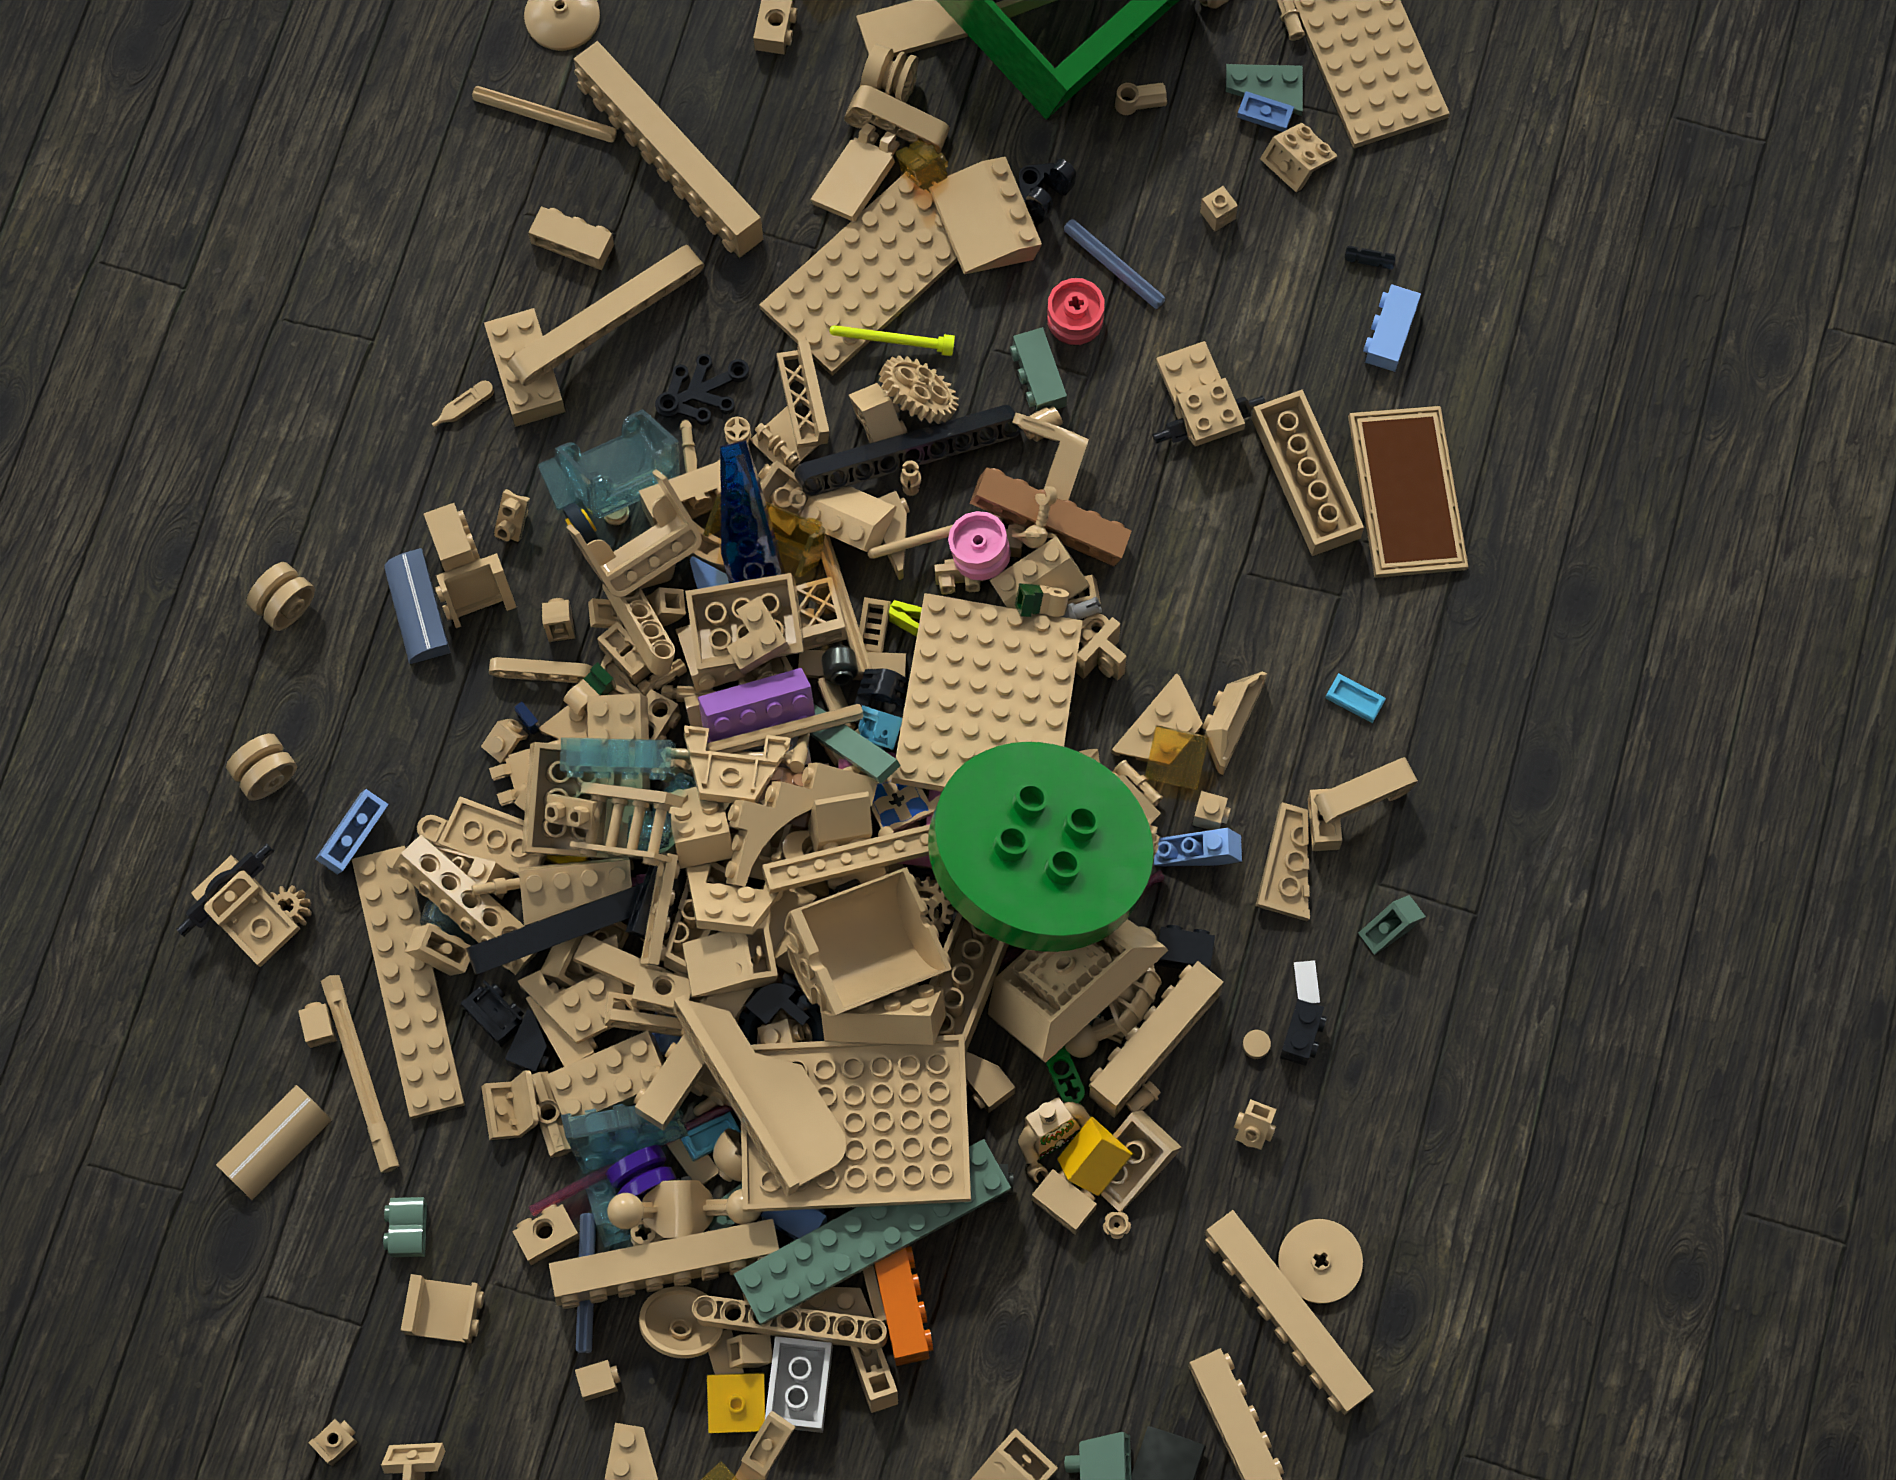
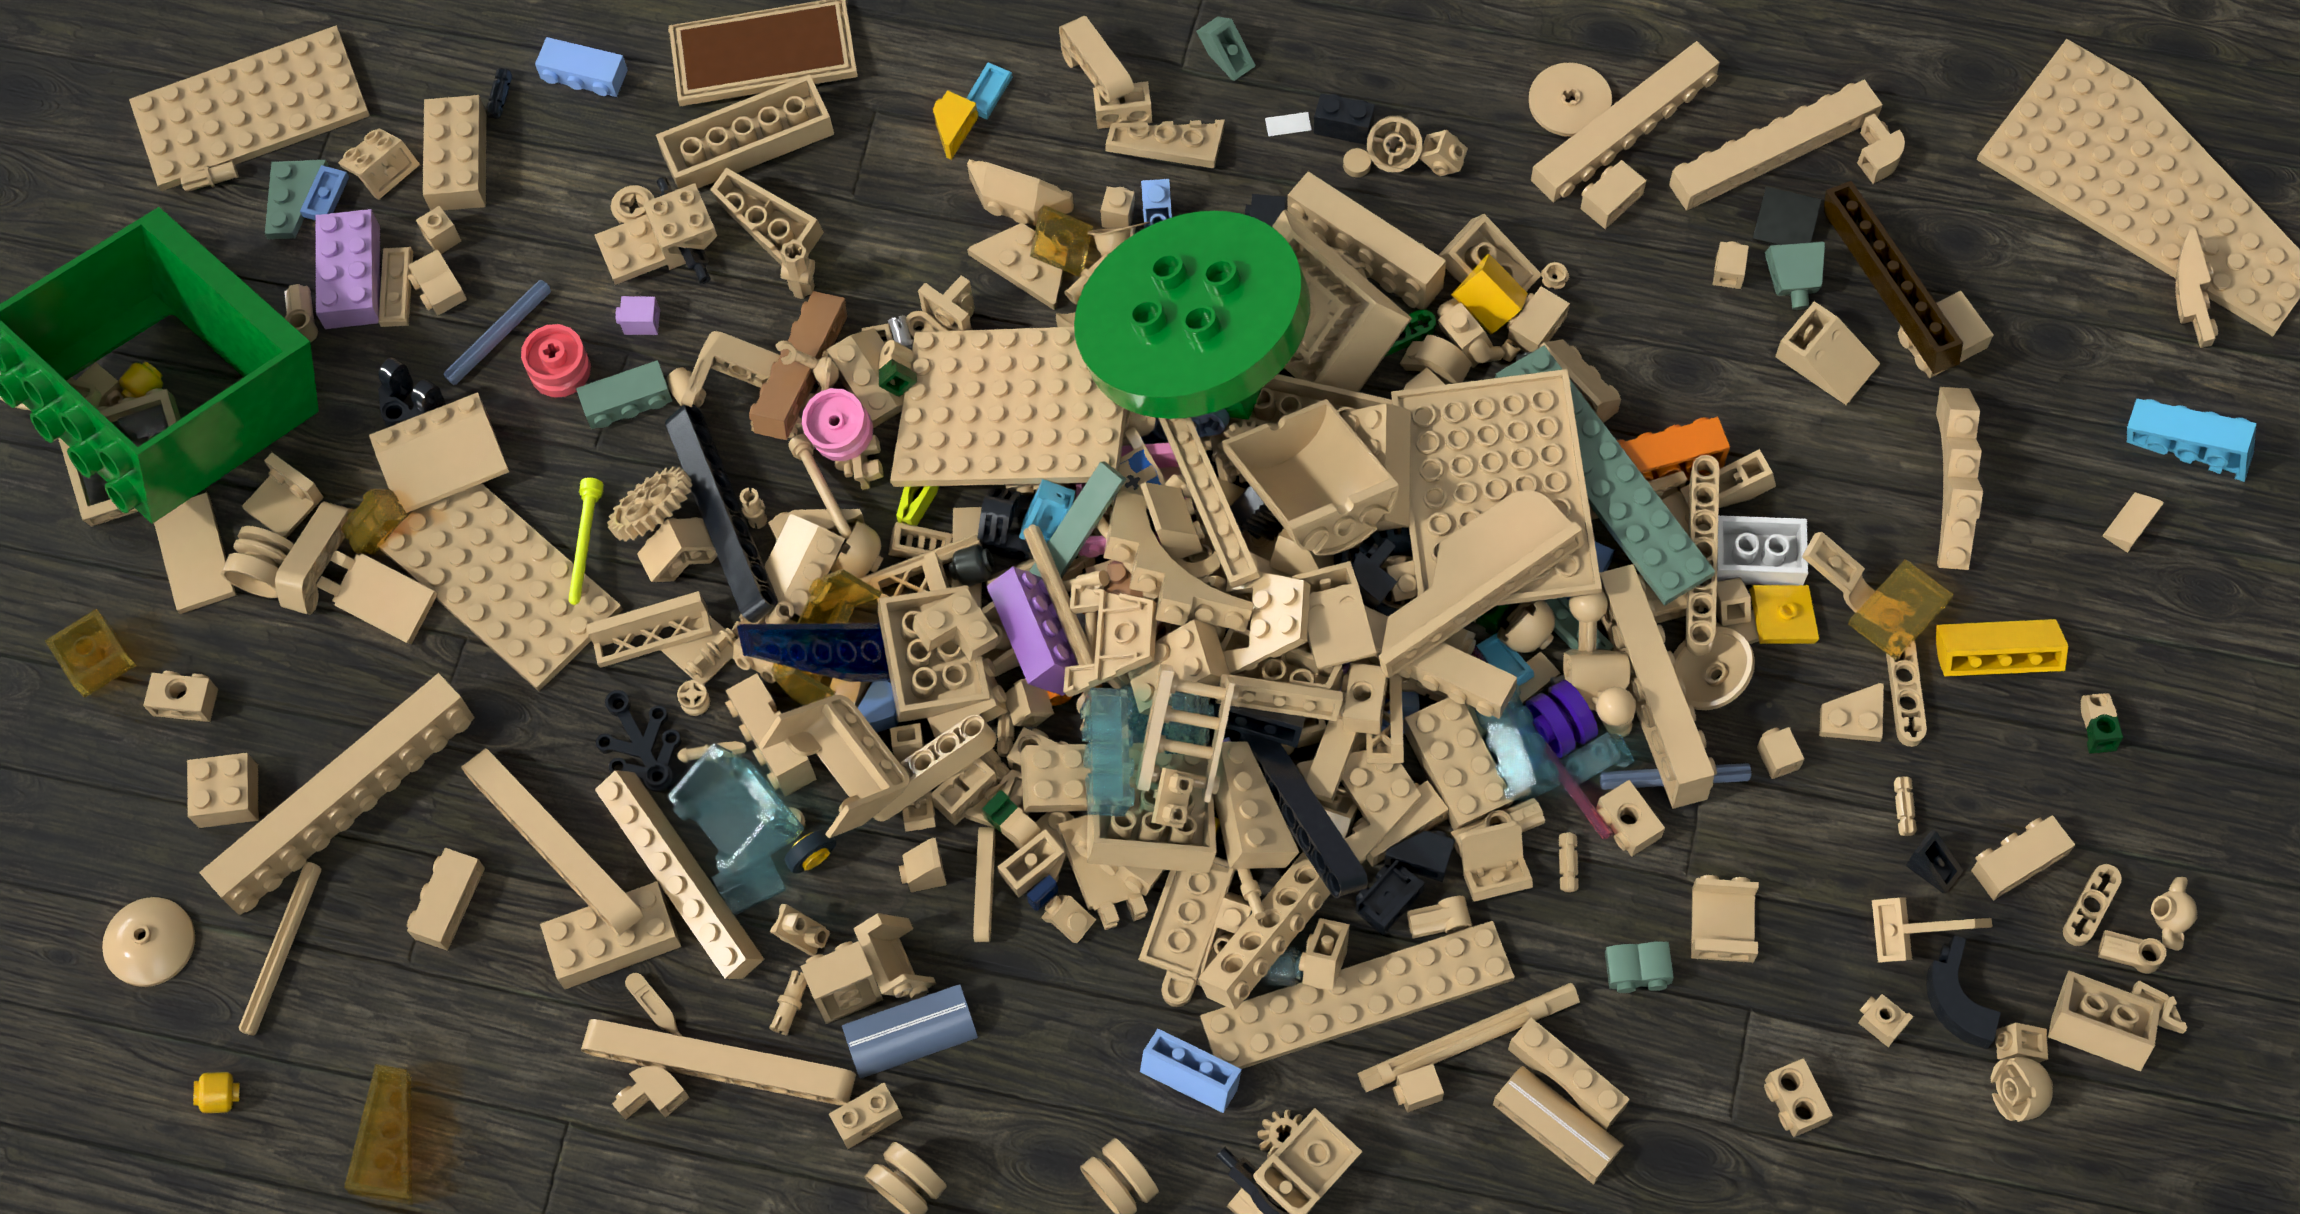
camera: 90 degrees left, 5 degrees down
none -> tan brick [187,753,259,828]
none -> yellow head [193,1072,240,1113]
none -> tan bracket [242,453,324,538]
none -> lavender brick [316,209,381,329]
none -> clear yellow wedge [344,1064,412,1205]
none -> tan tile [378,247,413,327]
none -> tan brick [407,249,467,316]
none -> tan brick [423,95,486,211]
none -> tan beam [581,1019,856,1106]
none -> tan brick [595,770,764,979]
none -> tan gear [611,185,654,224]
none -> tan brick [612,1066,690,1120]
none -> lavender brick [616,296,660,335]
none -> tan wedge [711,168,824,266]
none -> tan pin [769,970,807,1035]
none -> tan piece [780,239,815,299]
none -> tan brick [829,1083,903,1149]
none -> tan cylinder [830,520,883,580]
none -> yellow slope [933,90,978,160]
none -> tan slope [998,829,1065,897]
none -> tan piece [1088,222,1150,255]
none -> tan cylinder [1367,116,1422,172]
none -> tan brick [1400,335,1472,385]
none -> tan piece [1407,896,1472,939]
none -> tan arch [1508,1017,1630,1131]
none -> tan slope [1539,339,1621,423]
none -> tan axle [1559,832,1578,893]
none -> tan brick [1580,160,1646,229]
none -> tan brick [1712,241,1749,289]
none -> tan brick [1764,1058,1833,1138]

